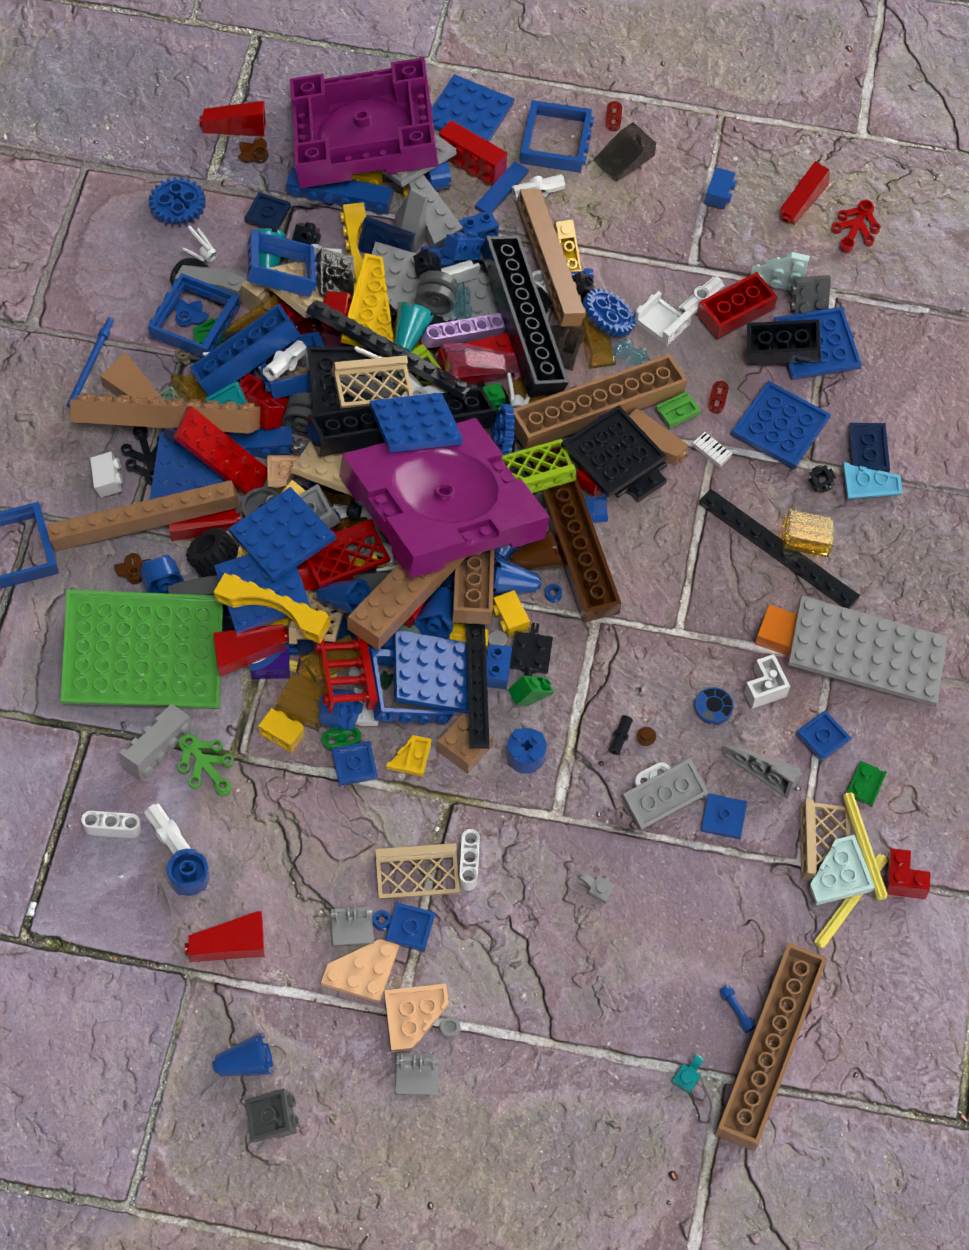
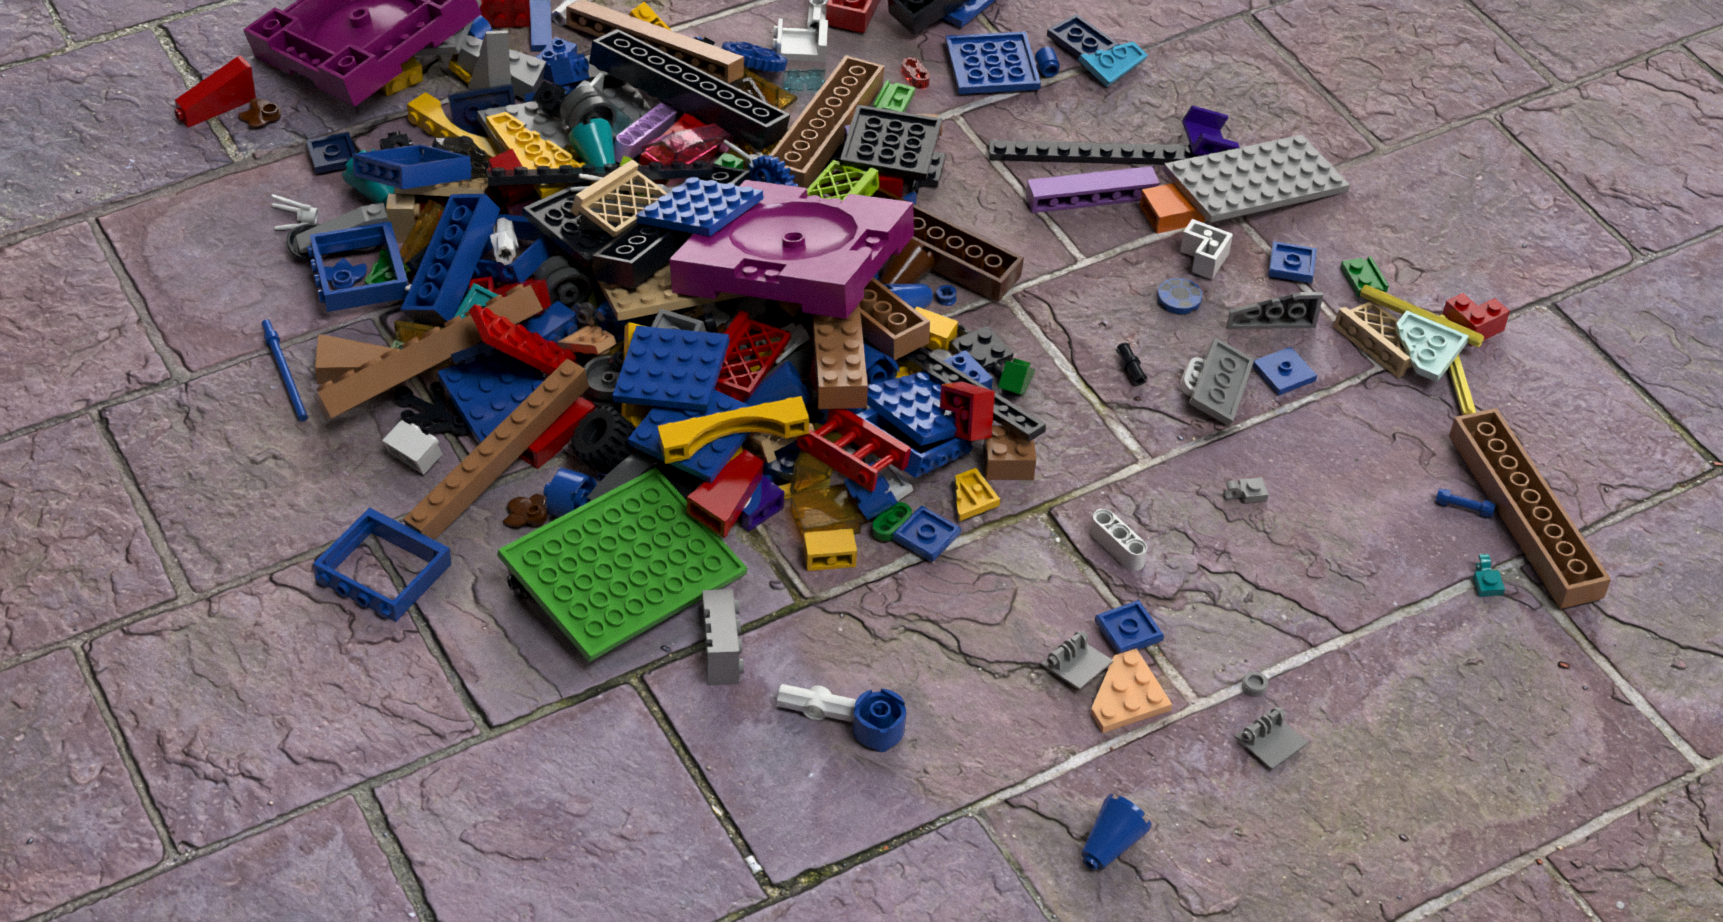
camera: 40 degrees left, 15 degrees down
white beam [81,811,142,838] -> none
blue gear [149,177,206,227] -> none
dark tan plate [173,348,194,365] -> none
bright green plant [177,734,234,797] -> none
red slope [185,911,265,962] -> none
dark grey plate [245,1088,299,1143] -> none
blue brick [286,168,393,215] -> none
blue bush [373,910,391,931] -> none
tan fence [375,843,460,900] -> none
light nougat plate [384,983,449,1053] -> none
blue brick [506,728,547,774] -> none
reddish brown plate [637,727,656,746] -> none
white tile [692,432,732,468] -> none
clear yellow brick [782,509,834,557] -> none
black brick [808,465,836,493] -> none
none -> red brick [940,382,995,441]
none -> medium lavender brick [1026,166,1160,213]
none -> blue brick [1035,47,1060,77]
none -> dark purple panel [1182,105,1240,156]

